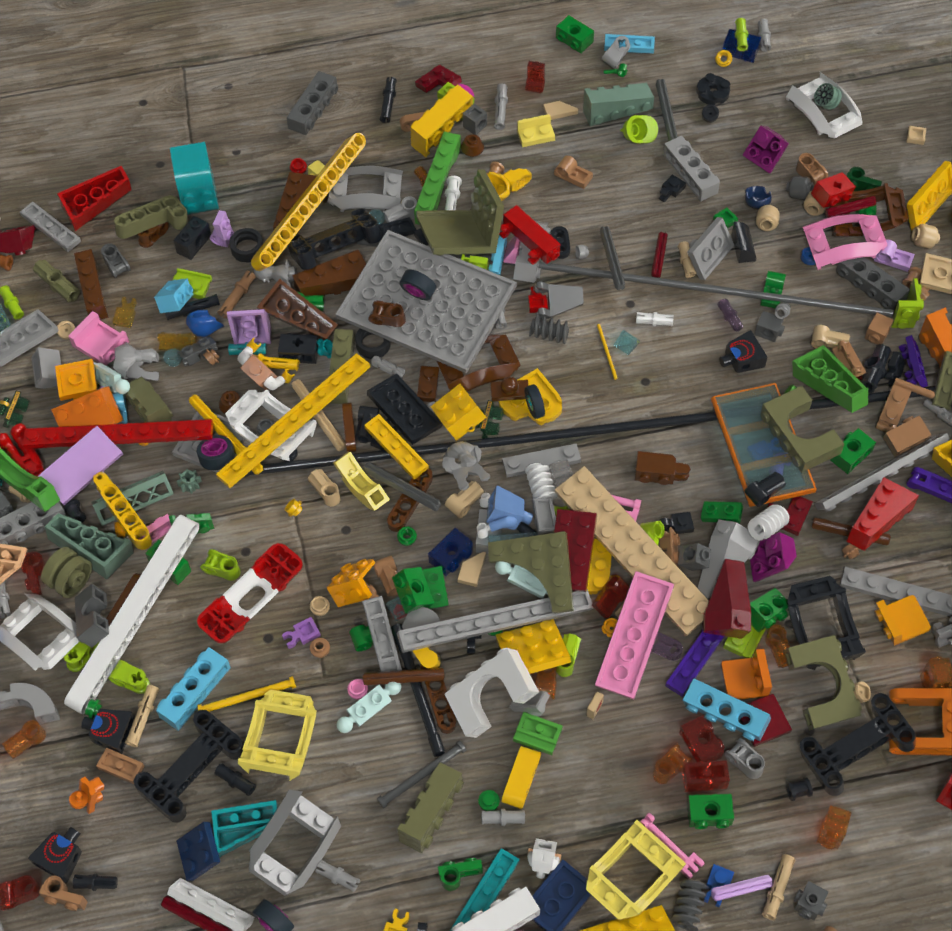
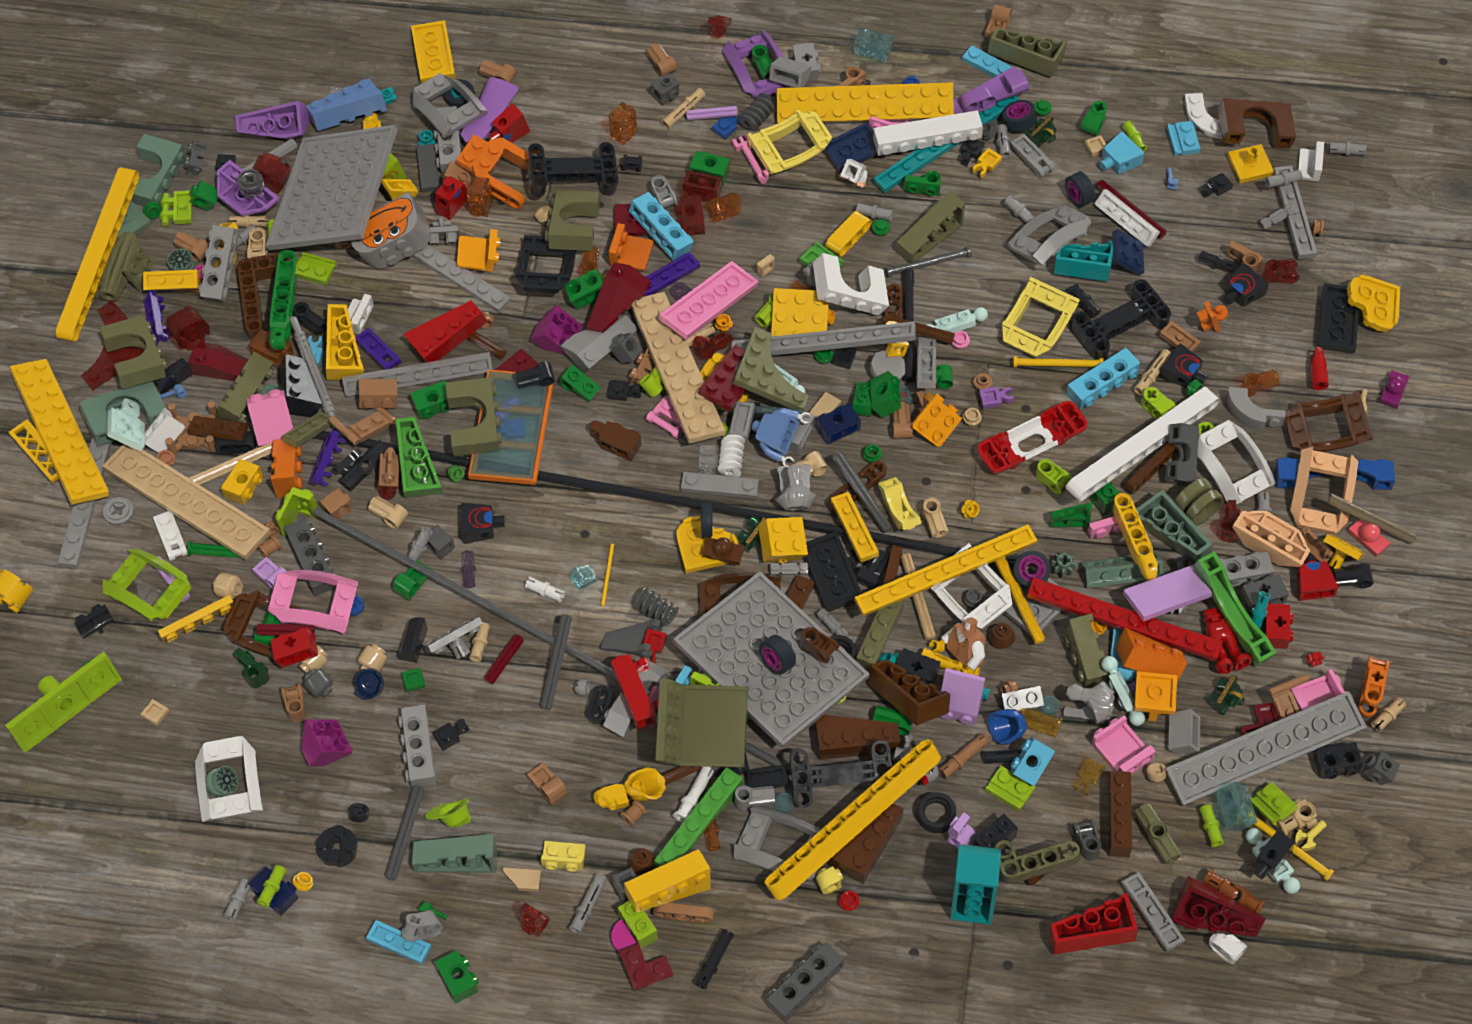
camera: 160 degrees left, 0 degrees up
white piece [748,505,789,541] -> none

